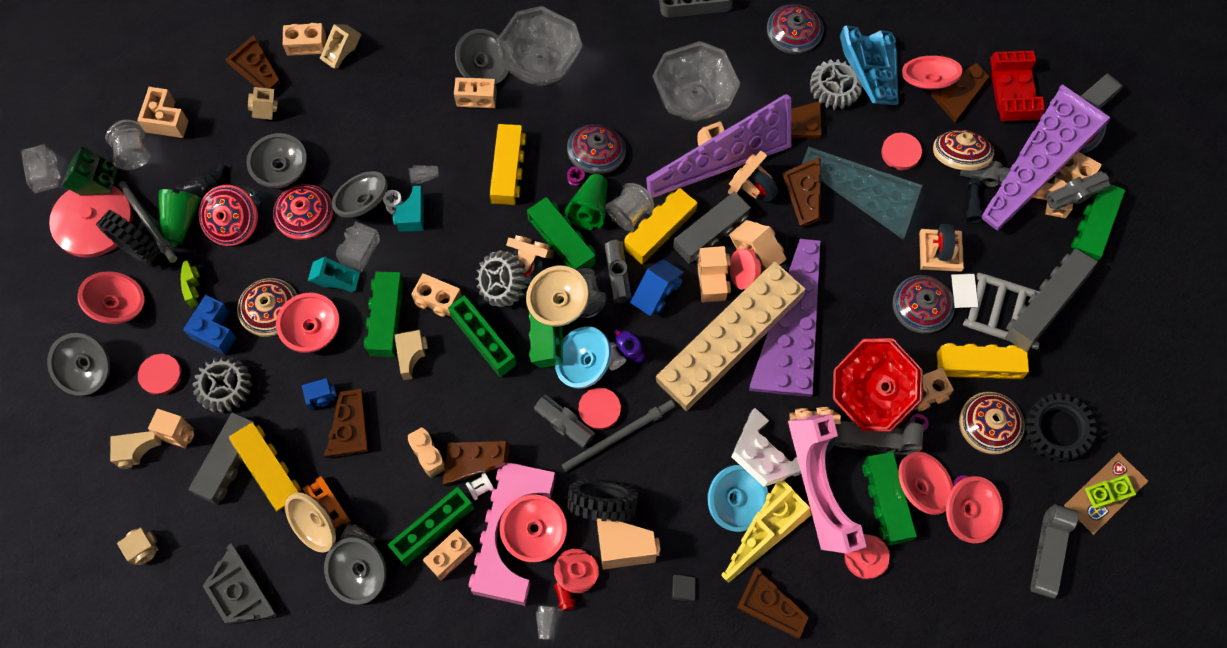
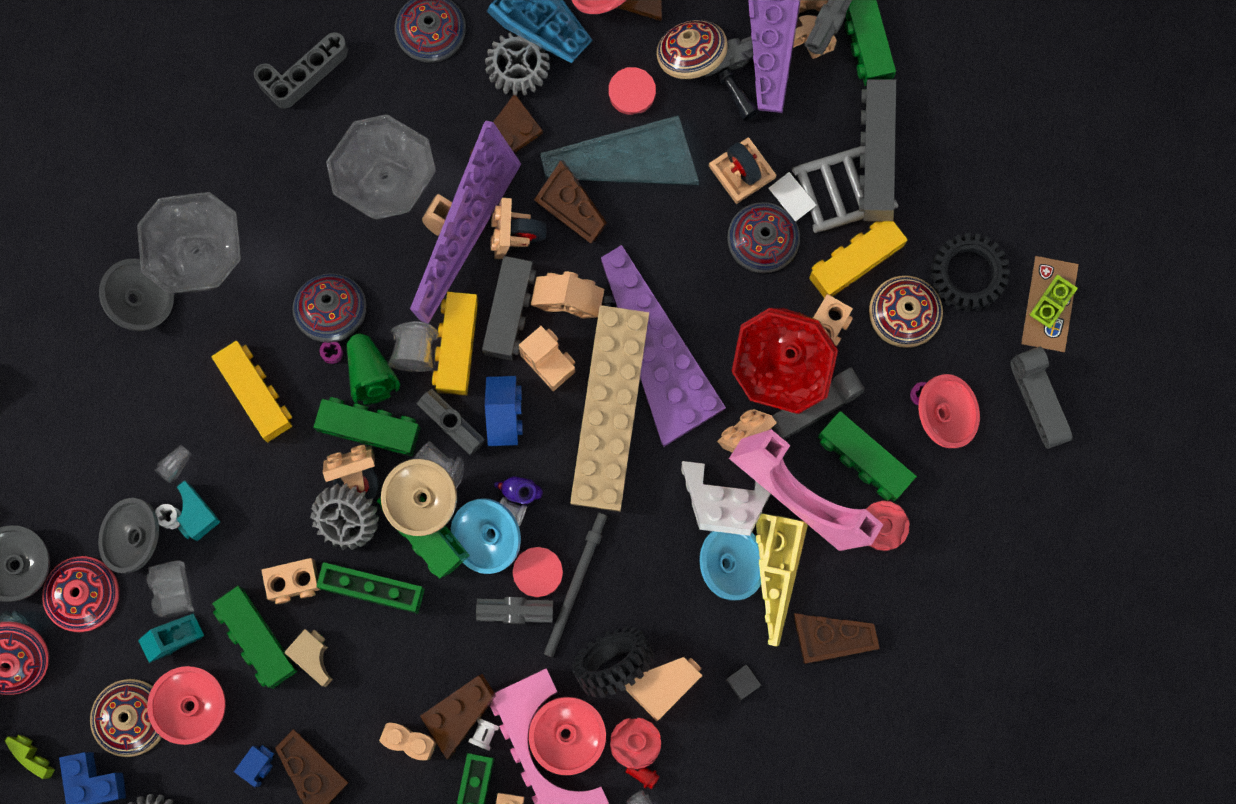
camera: 40 degrees left, 10 degrees up
light nougat brick [454,78,497,108] -> none
coral tile [729,248,761,289] -> none
coral dish [899,452,953,515] -> none
magenta bush [907,414,929,432] -> none

